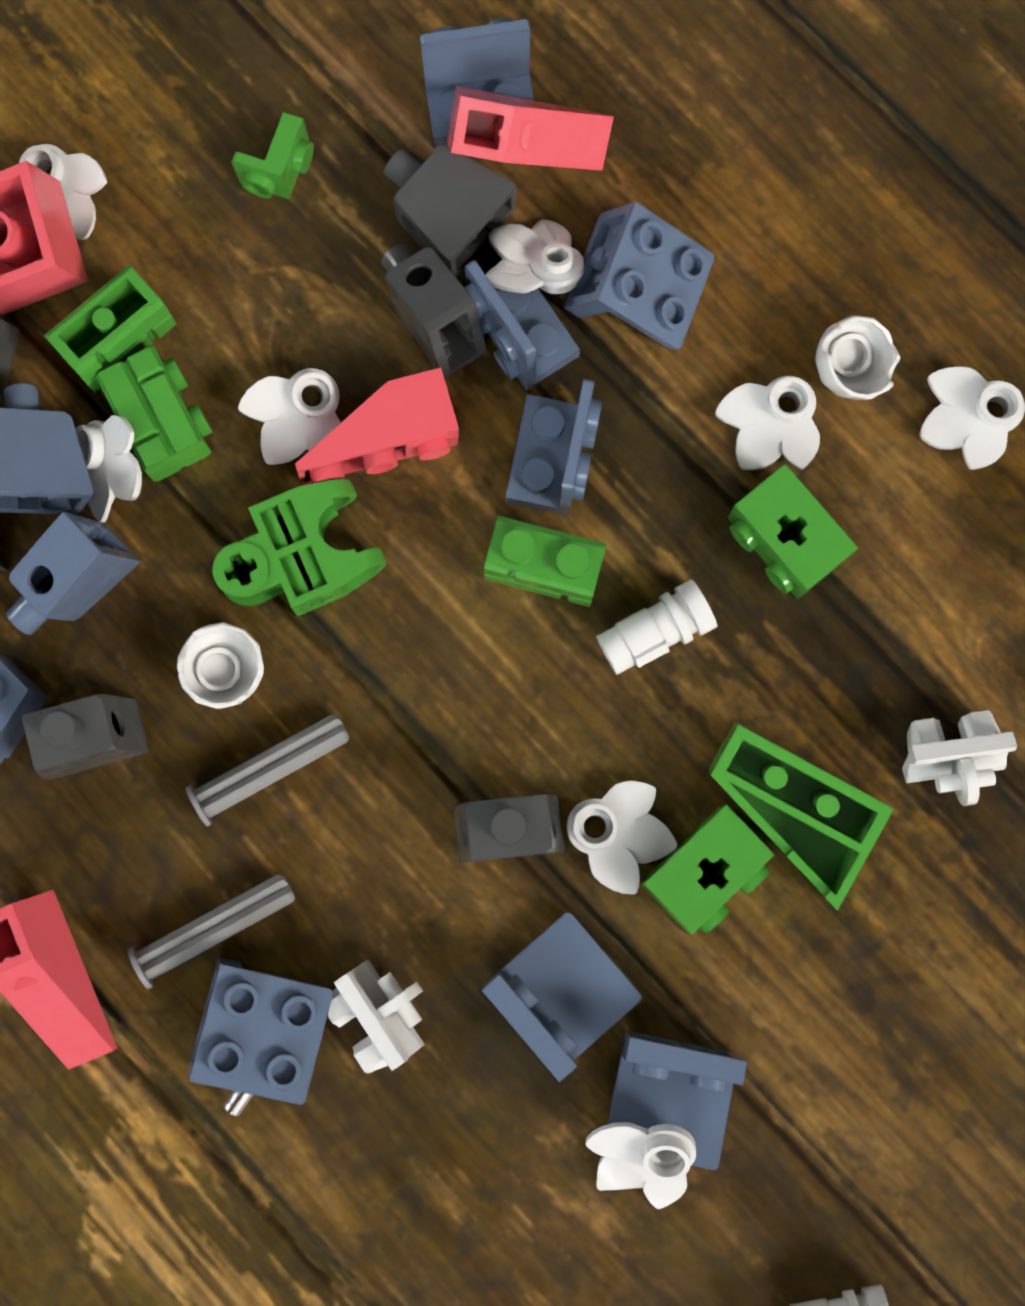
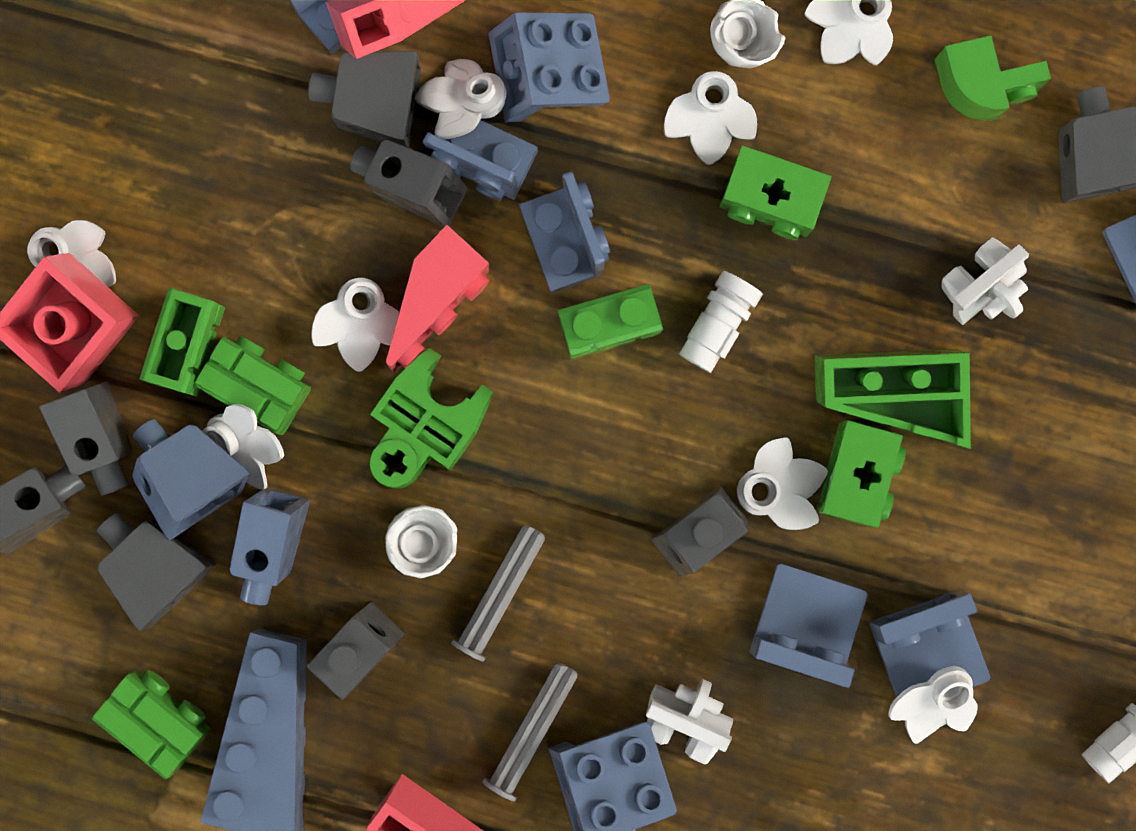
camera: 30 degrees left, 5 degrees up
bright green bracket [231,112,314,199] -> none

